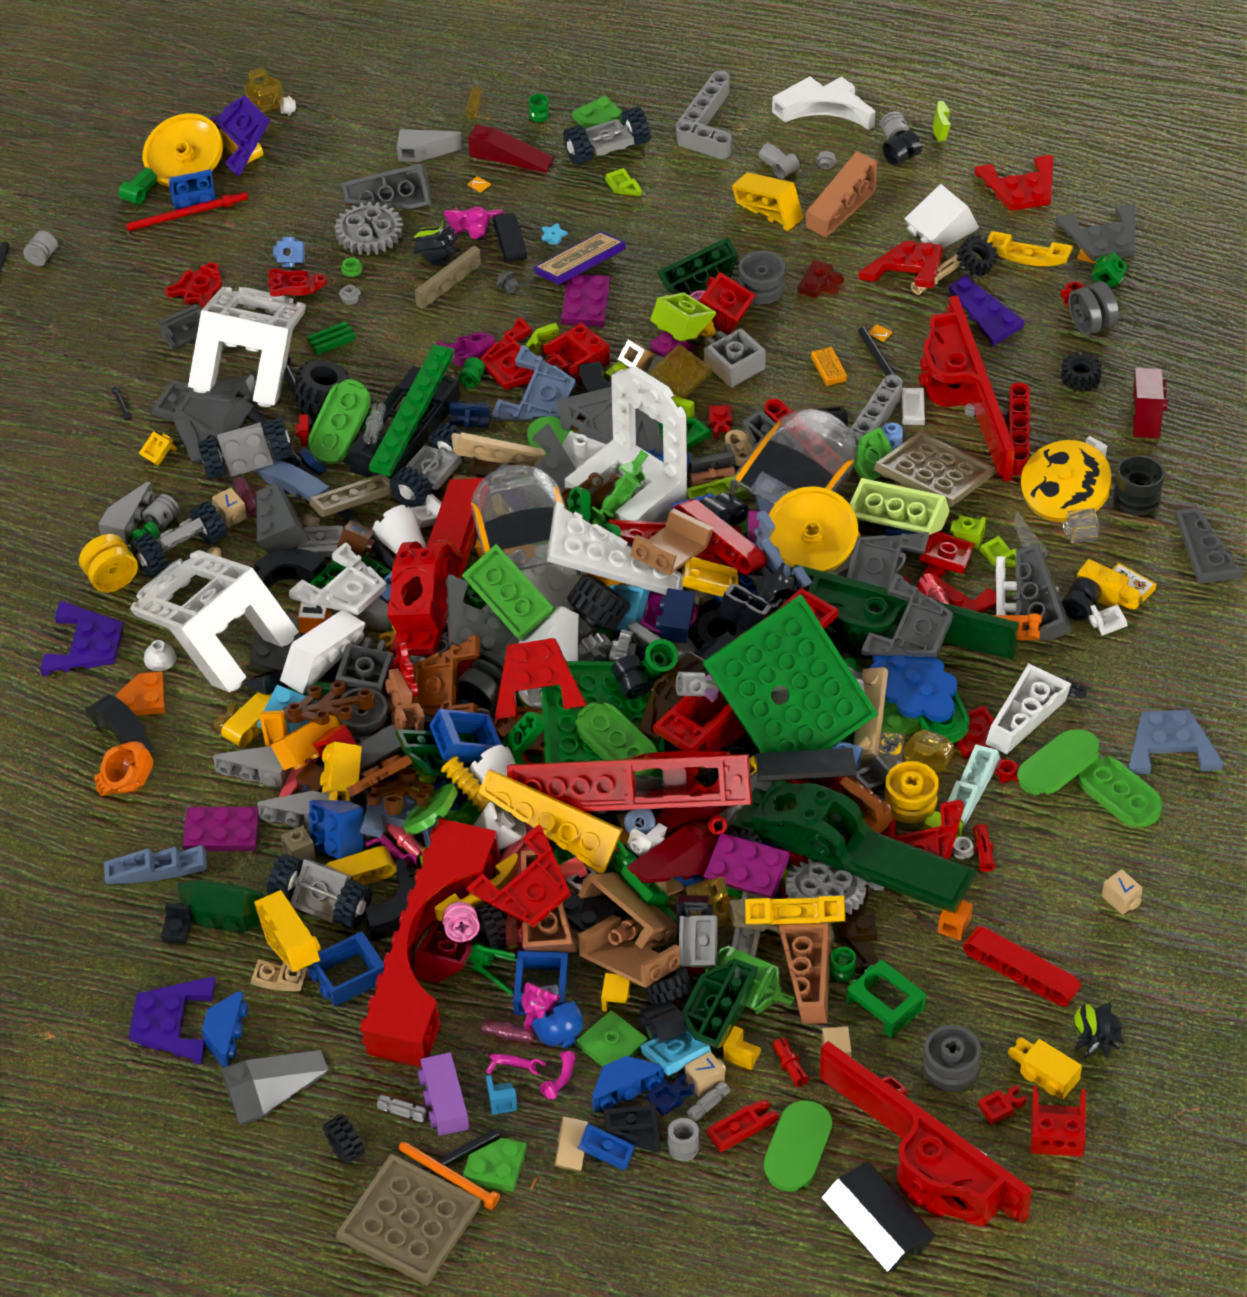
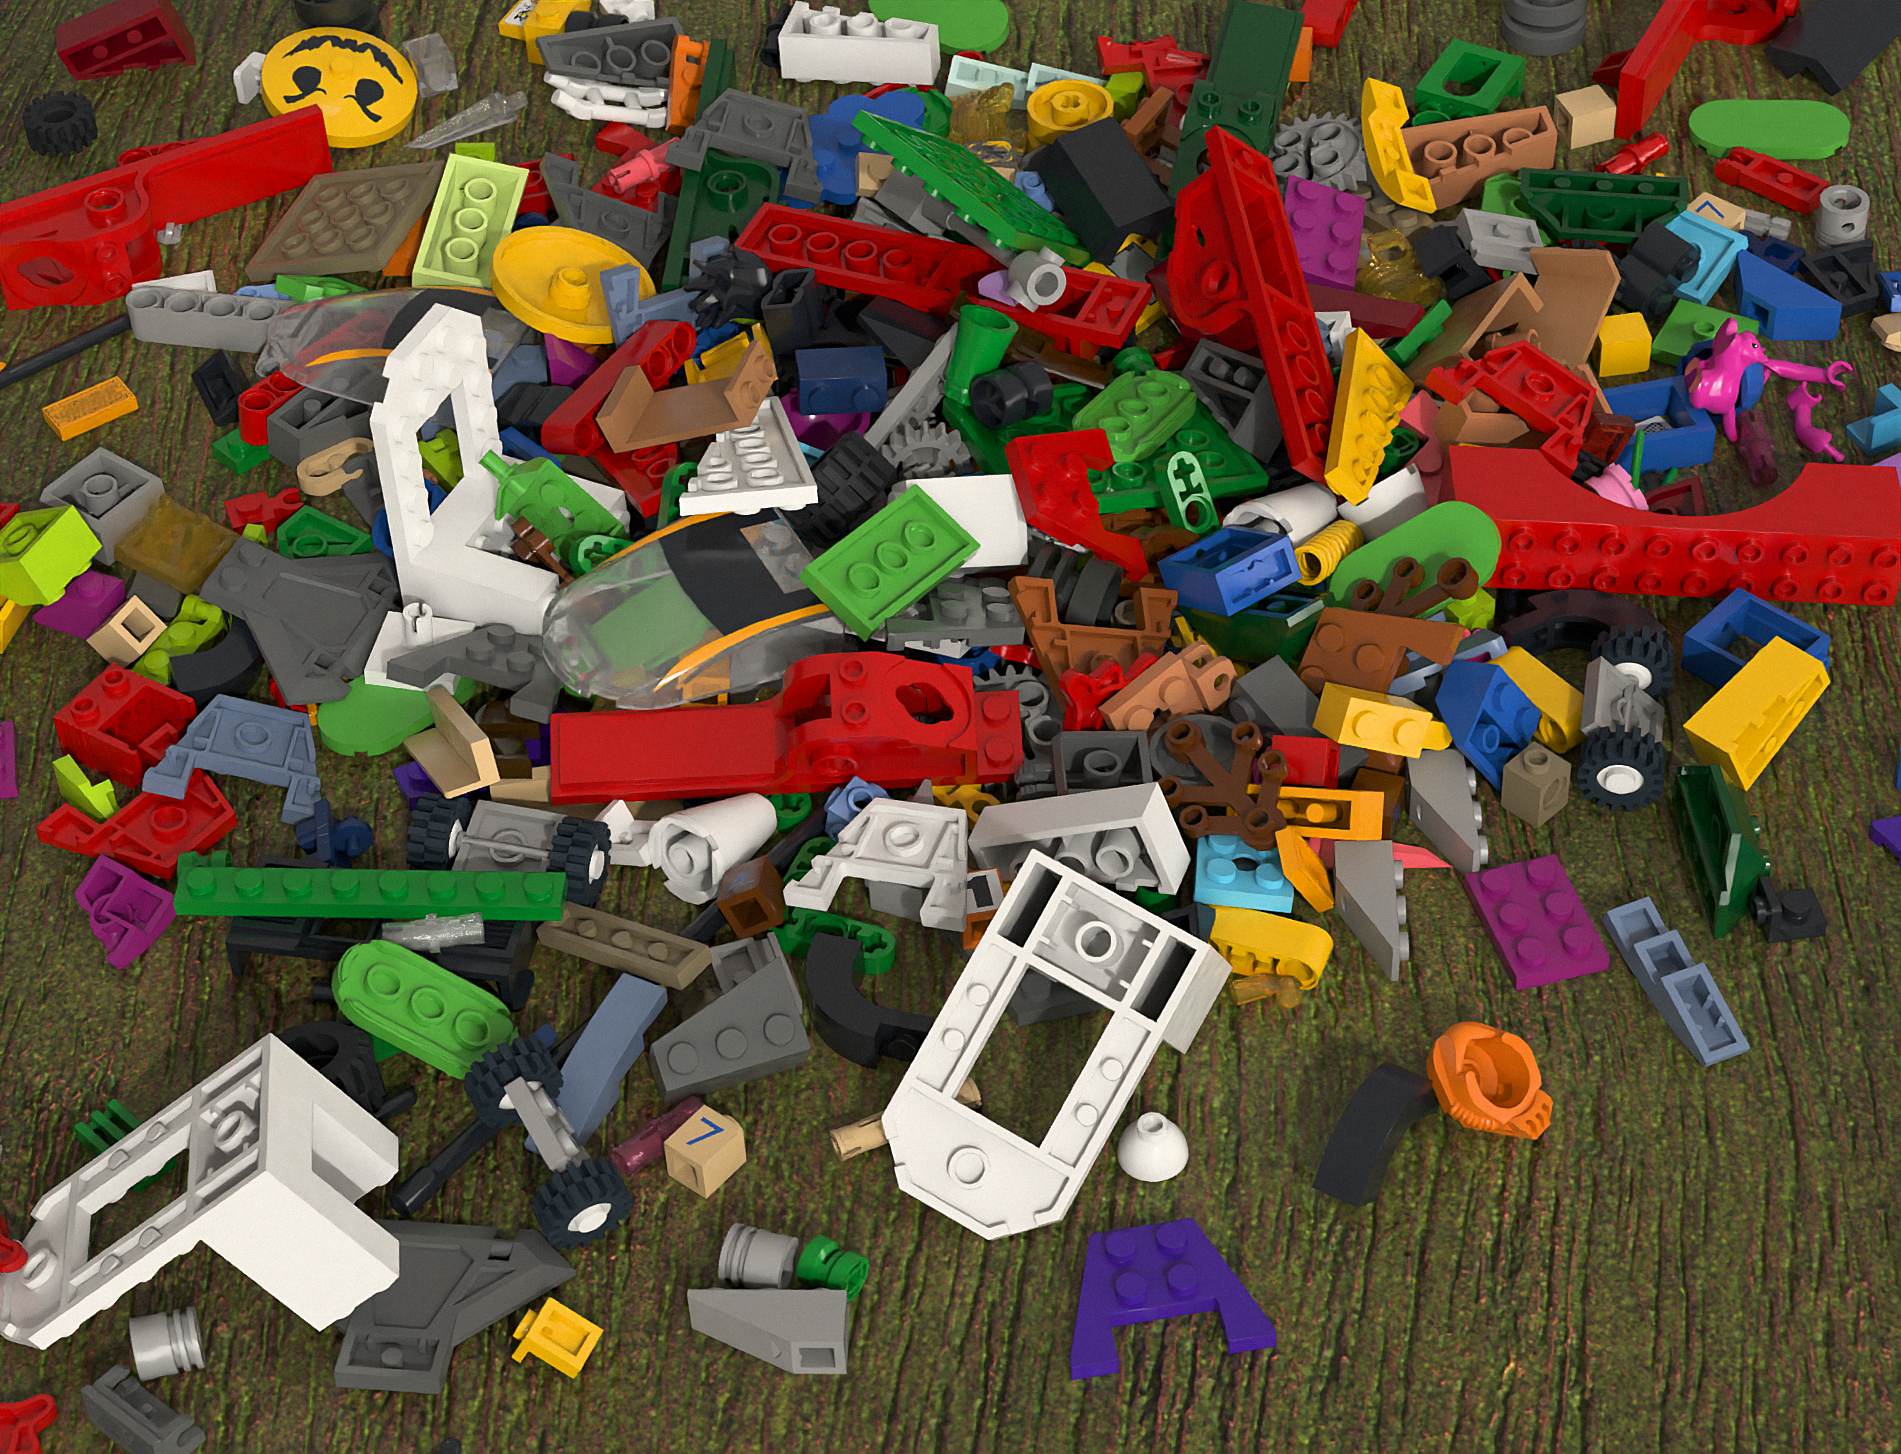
camera: 105 degrees left, 5 degrees down
yellow wheel [78,534,138,593] -> none
orange plate [116,671,165,716] -> none
black plate [130,501,227,578] -> none
tan slope [250,959,308,991] -> none
red plate [295,414,310,446] -> none
lime slope [979,536,1017,567] -> none

